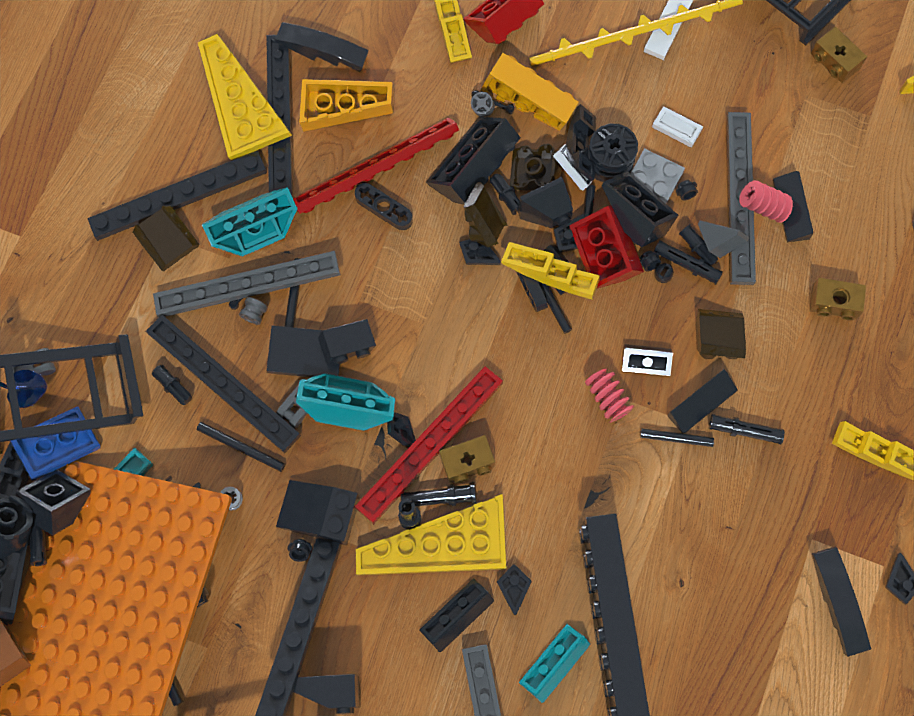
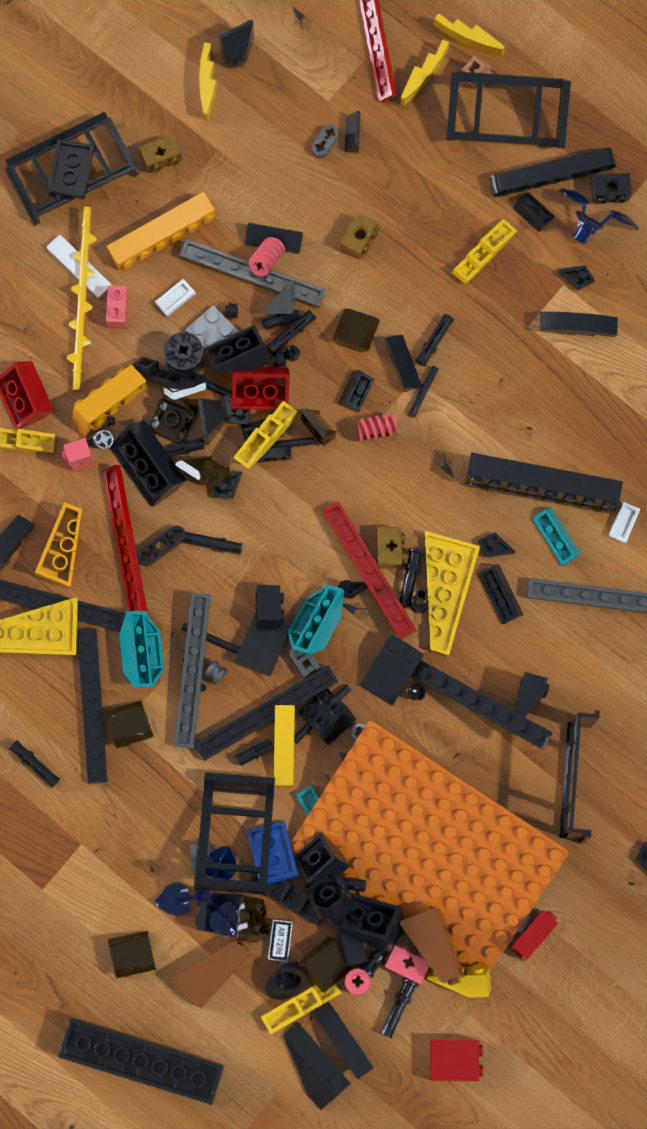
camera: 75 degrees left, 5 degrees up
none -> black pin [9,740,60,788]
none -> coral brick [62,438,95,472]
none -> coral brick [106,285,129,329]
none -> light orange brick [107,192,216,270]
none -> black pin [184,531,243,555]
none -> yellow slope [274,705,295,786]
none -> black bracket [299,689,356,745]
none -> dark brown slope [300,408,337,446]

